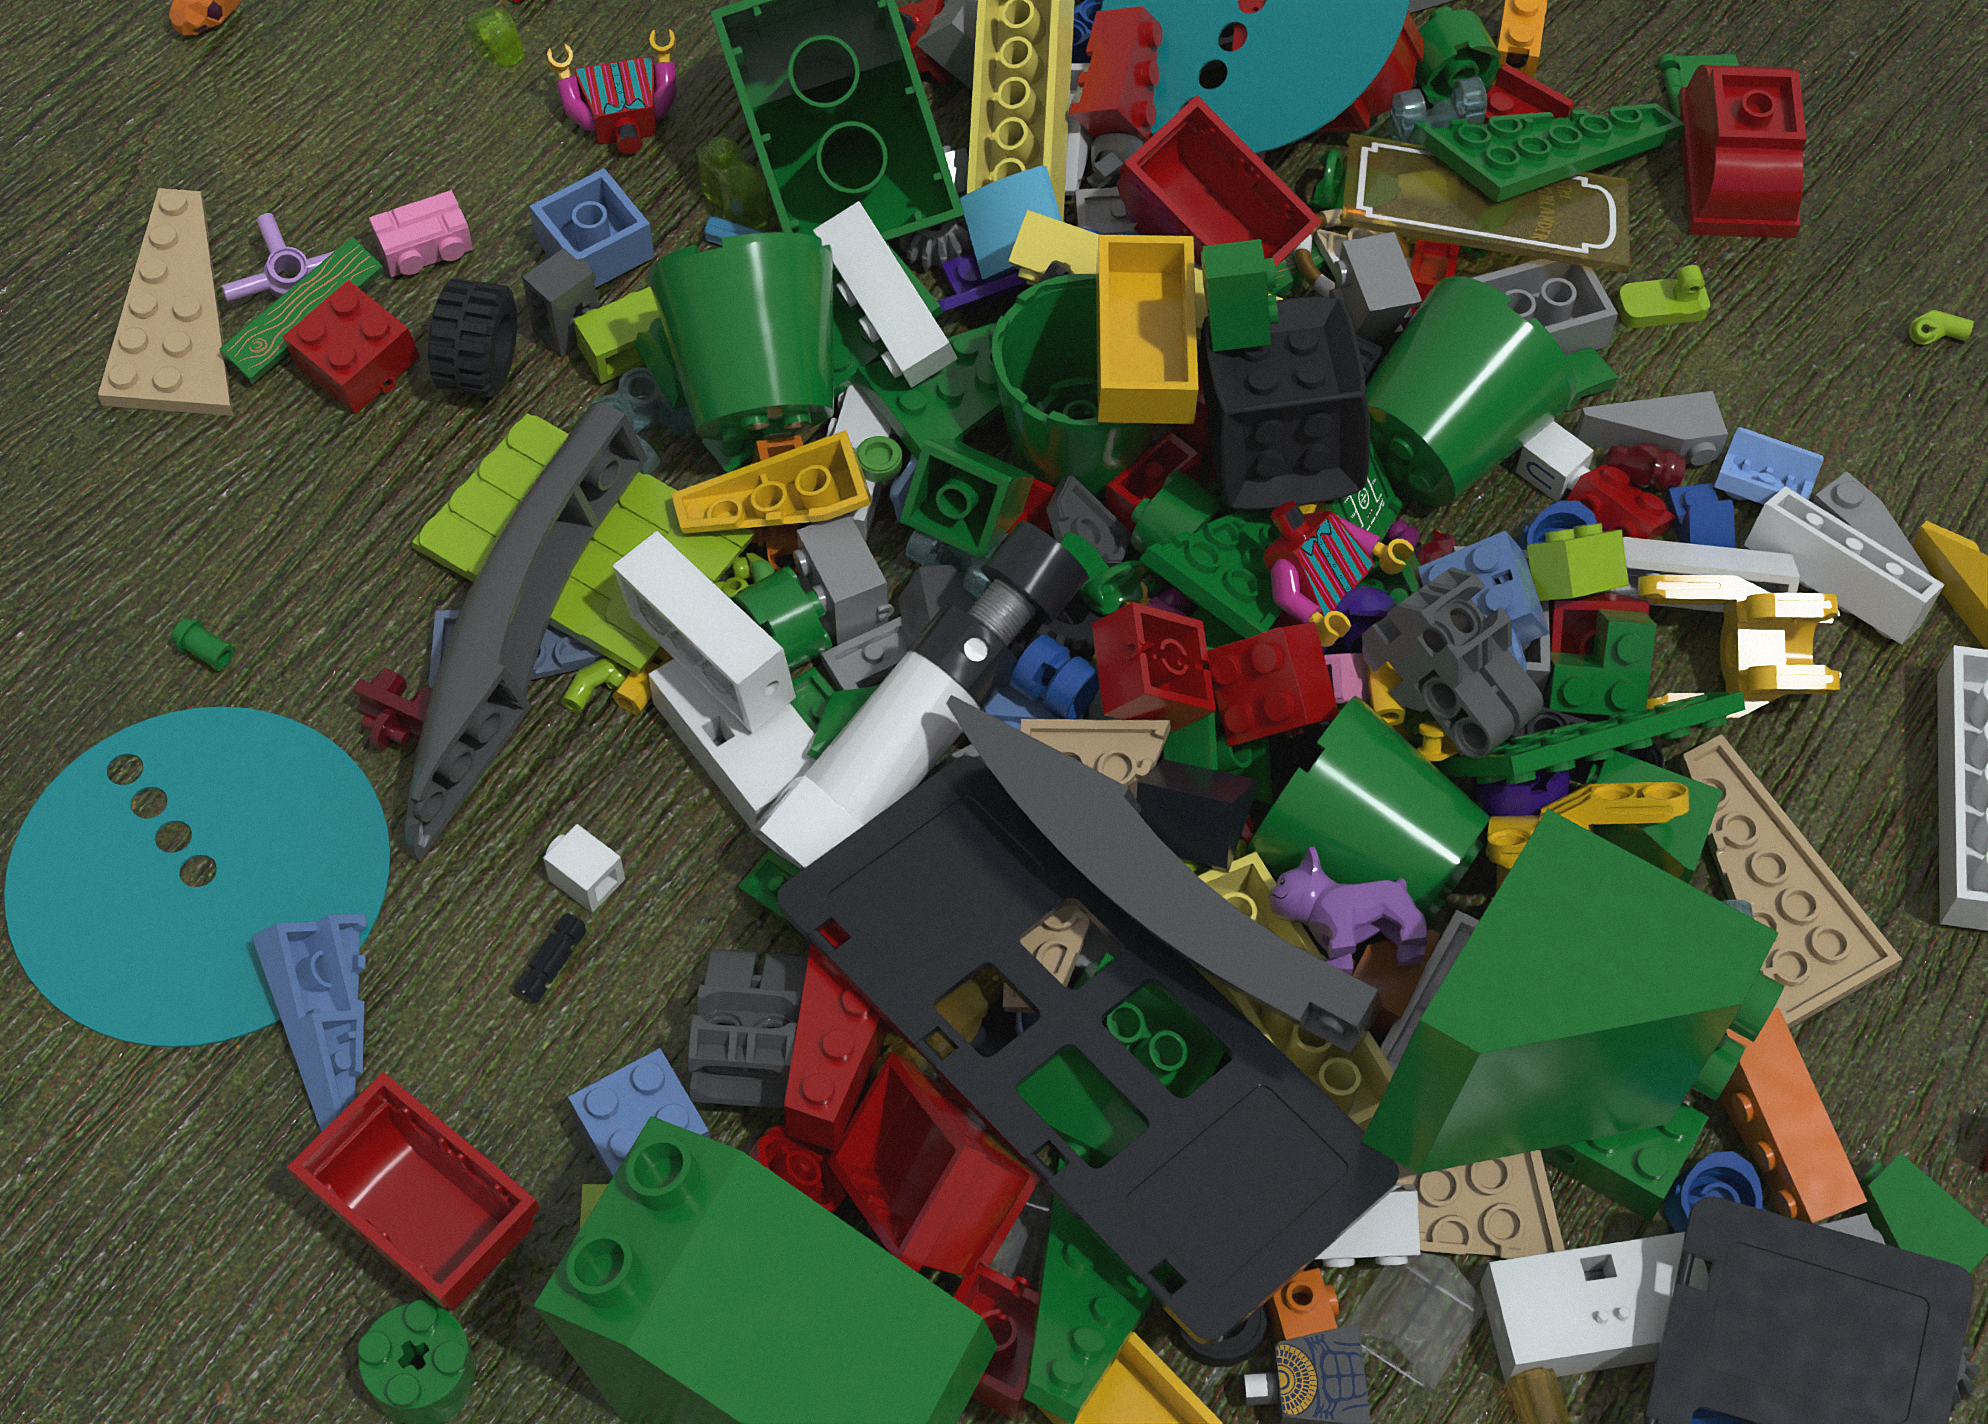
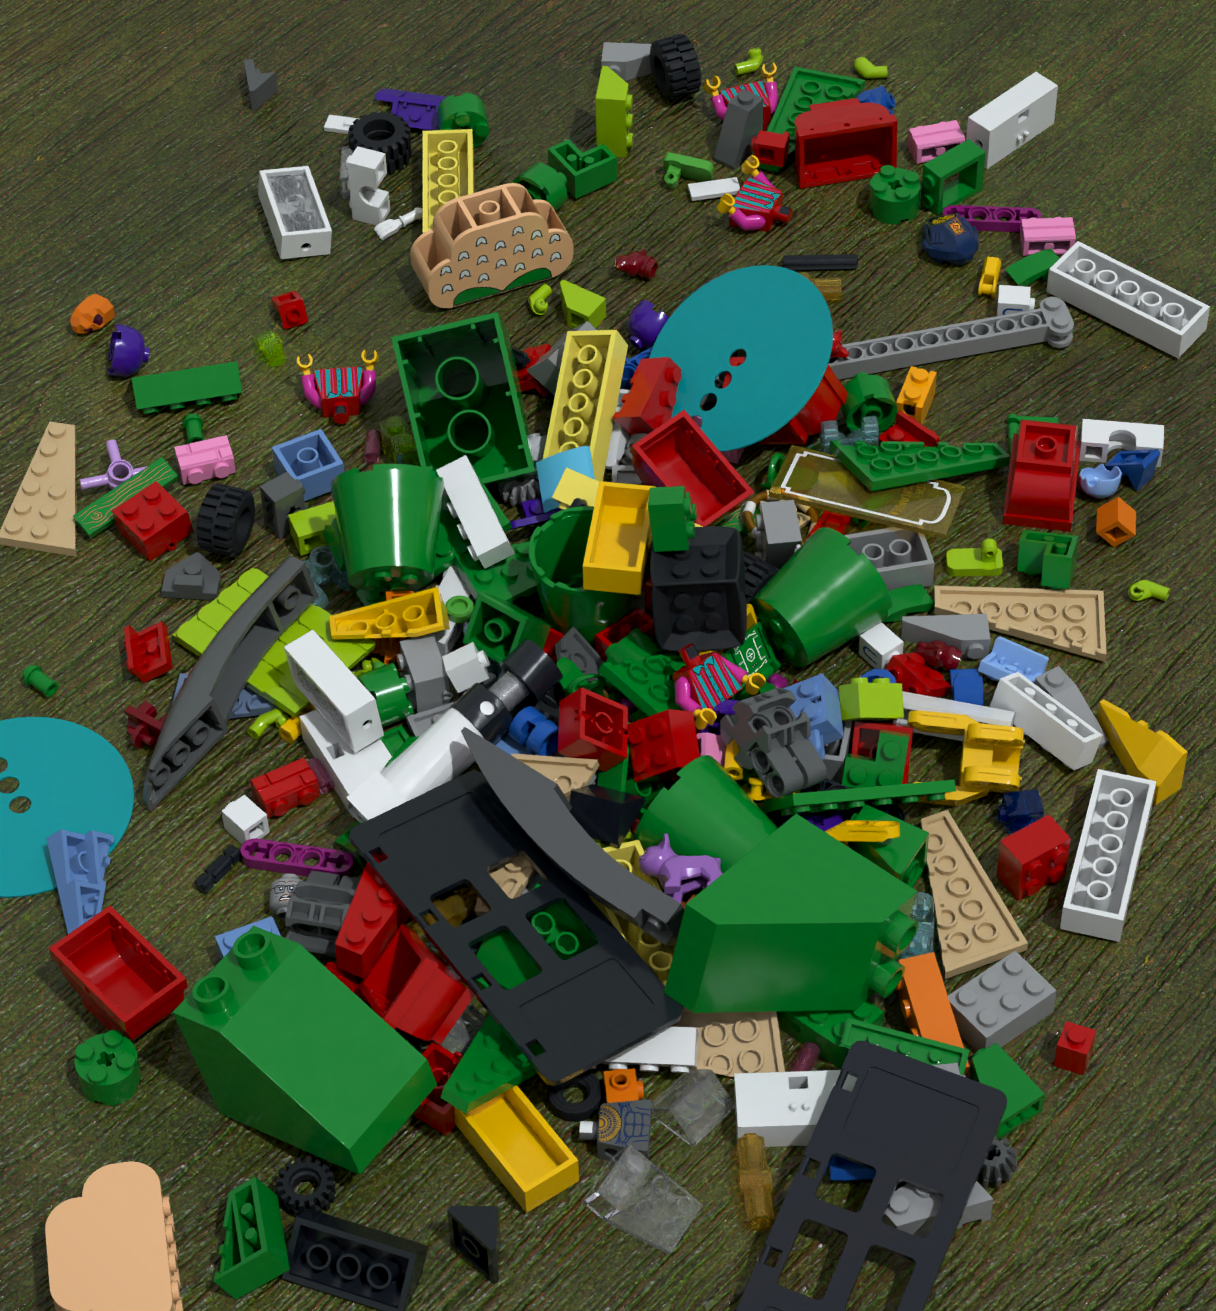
camera: 10 degrees right, 10 degrees down
none -> dark purple cylinder [107,324,150,377]
none -> red bracket [123,621,173,683]
none -> green slope [132,361,242,414]
none -> dark grey plate [161,551,222,600]
none -> green pin [182,413,205,444]
none -> magenta beam [240,838,354,881]
none -> red brick [250,757,320,819]
none -> light grey head [269,874,305,920]
none -> clear pink piece [306,758,334,794]
none -> clear pink piece [364,430,382,464]
none -> white brick [442,642,490,693]
none -> clear pink piece [789,1042,820,1072]
none -> green tile [839,1017,970,1075]
none -> tan wing [934,586,1107,662]
none -> light grey brick [948,951,1057,1052]
none -> red brick [996,814,1071,901]
none -> clear blue brick [997,789,1044,834]
none -> green brick [1017,530,1079,590]
none -> light blue hair [1077,464,1122,499]
none -> white arch [1079,419,1164,467]
none -> orange brick [1096,497,1136,547]
none -> blue slope [1104,449,1160,491]

